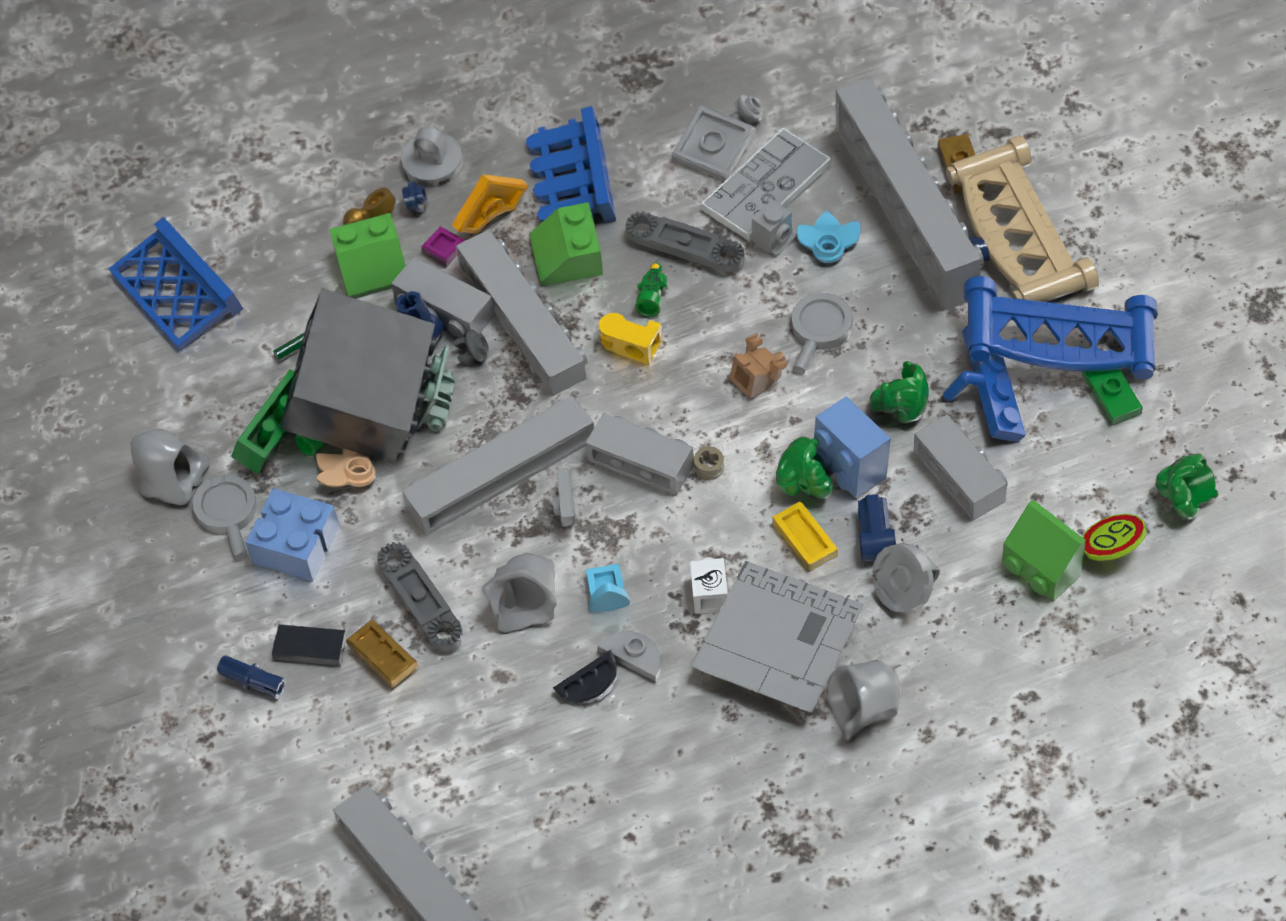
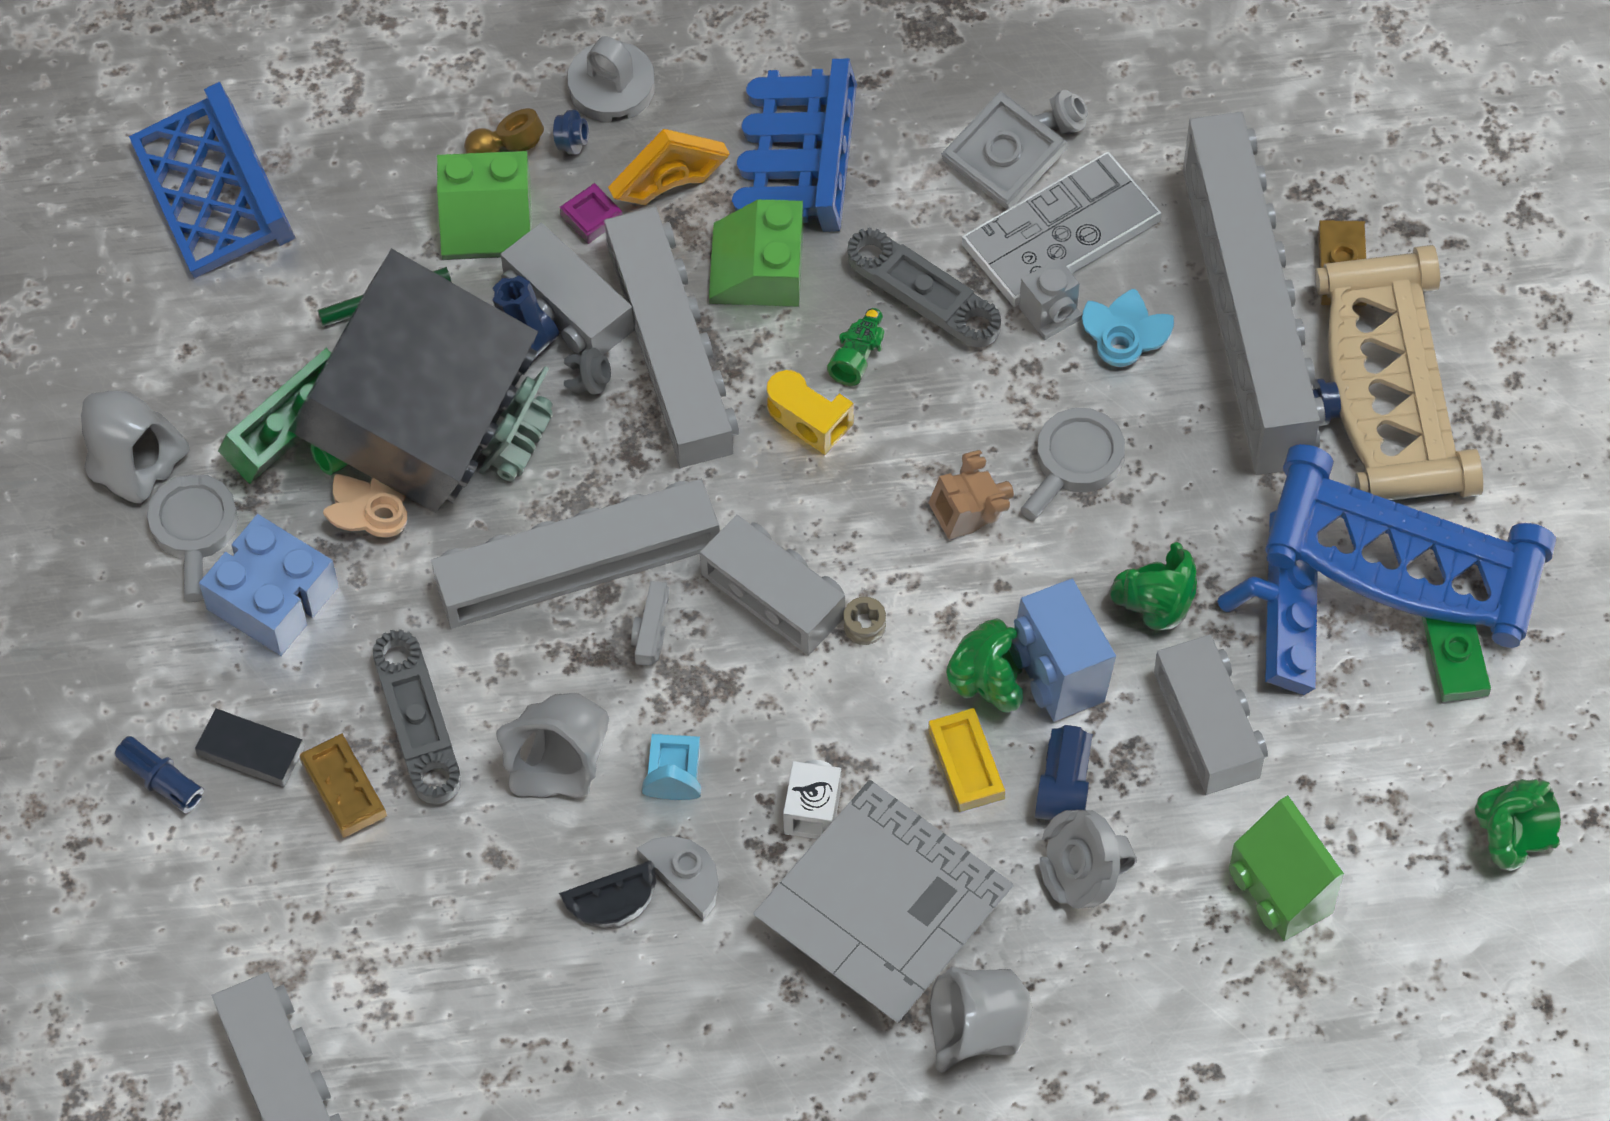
camera: 10 degrees right, 5 degrees up
piece [1082,513,1147,561] -> none

